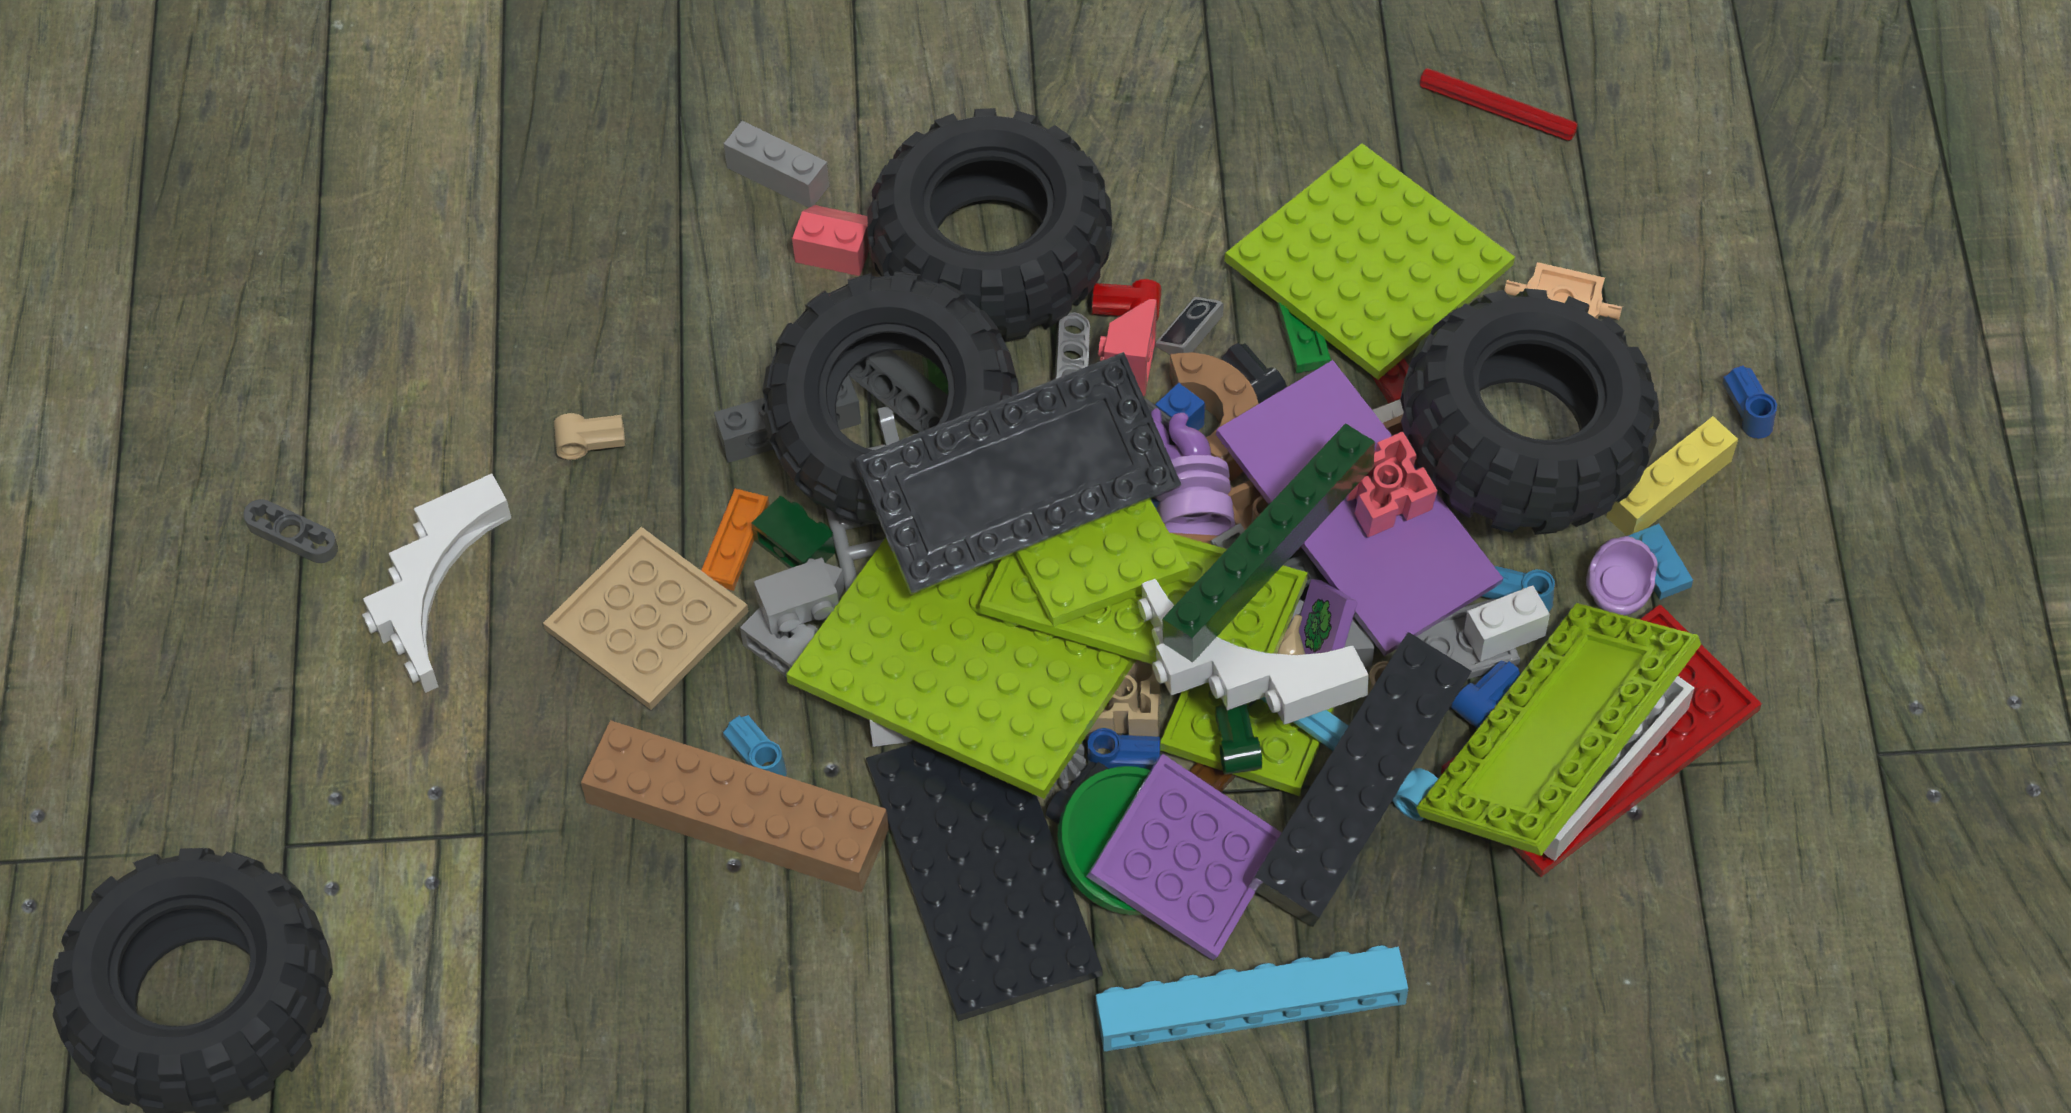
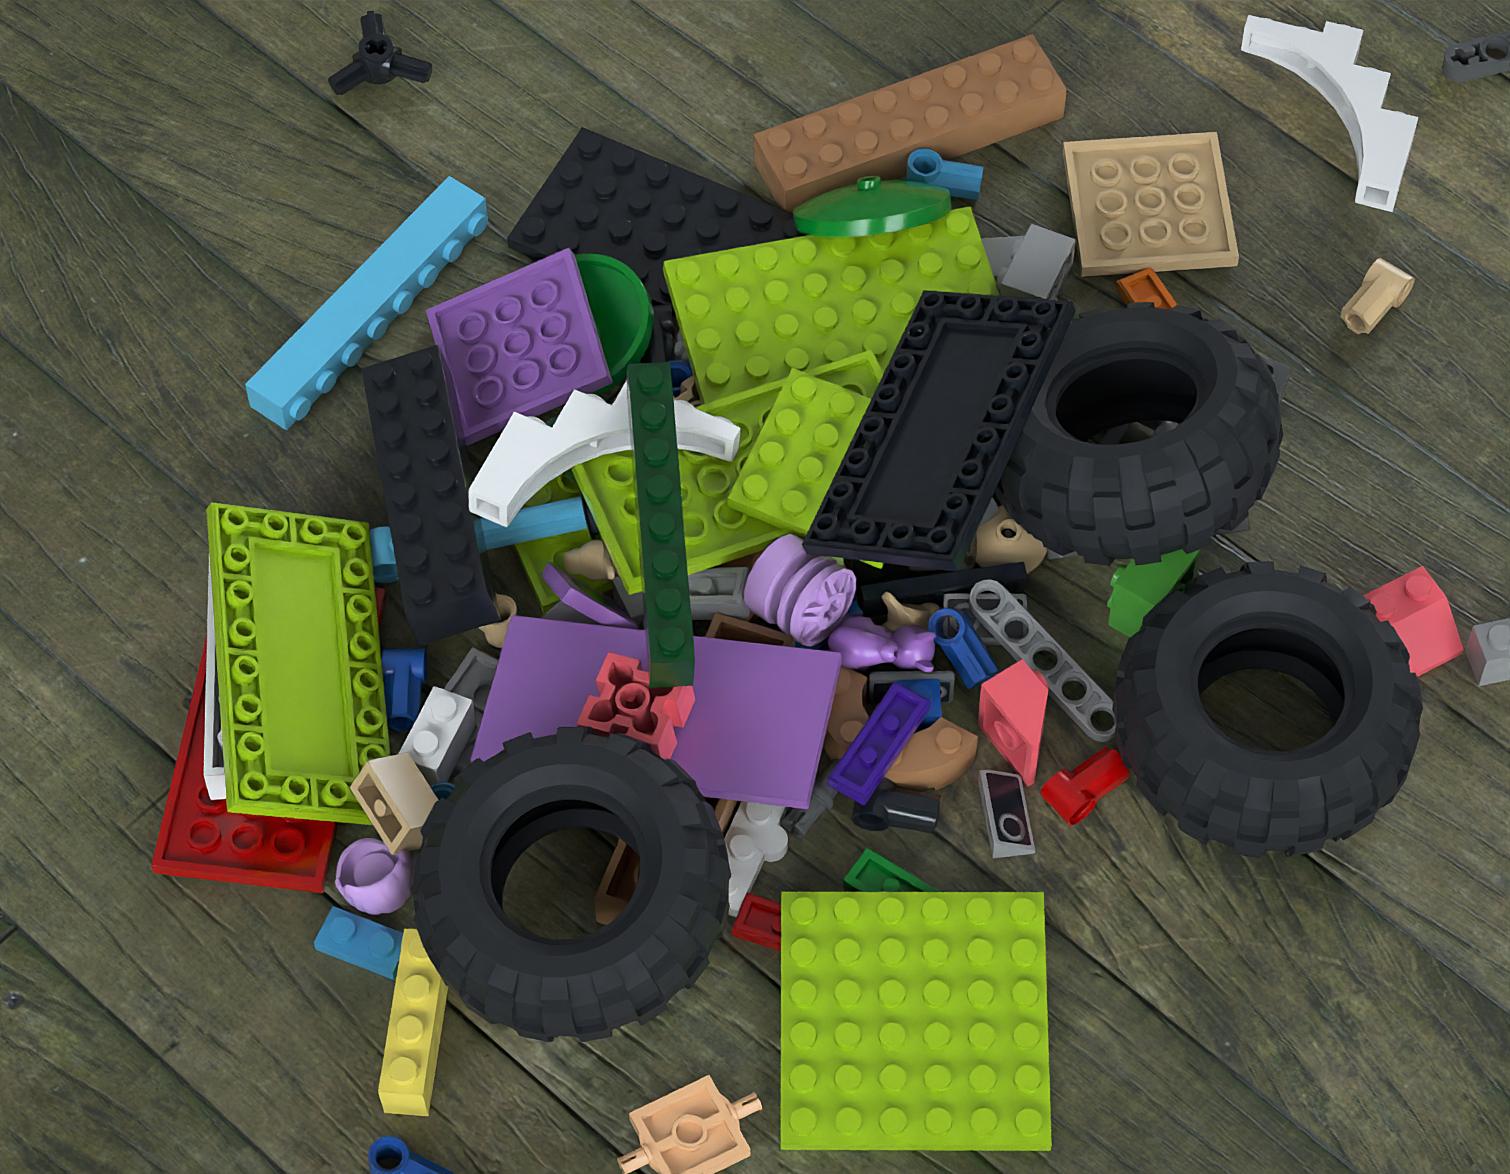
camera: 135 degrees right, 0 degrees up
none -> tan brick [350,752,439,855]
none -> green dish [793,176,952,237]
none -> dark purple tile [827,681,931,806]

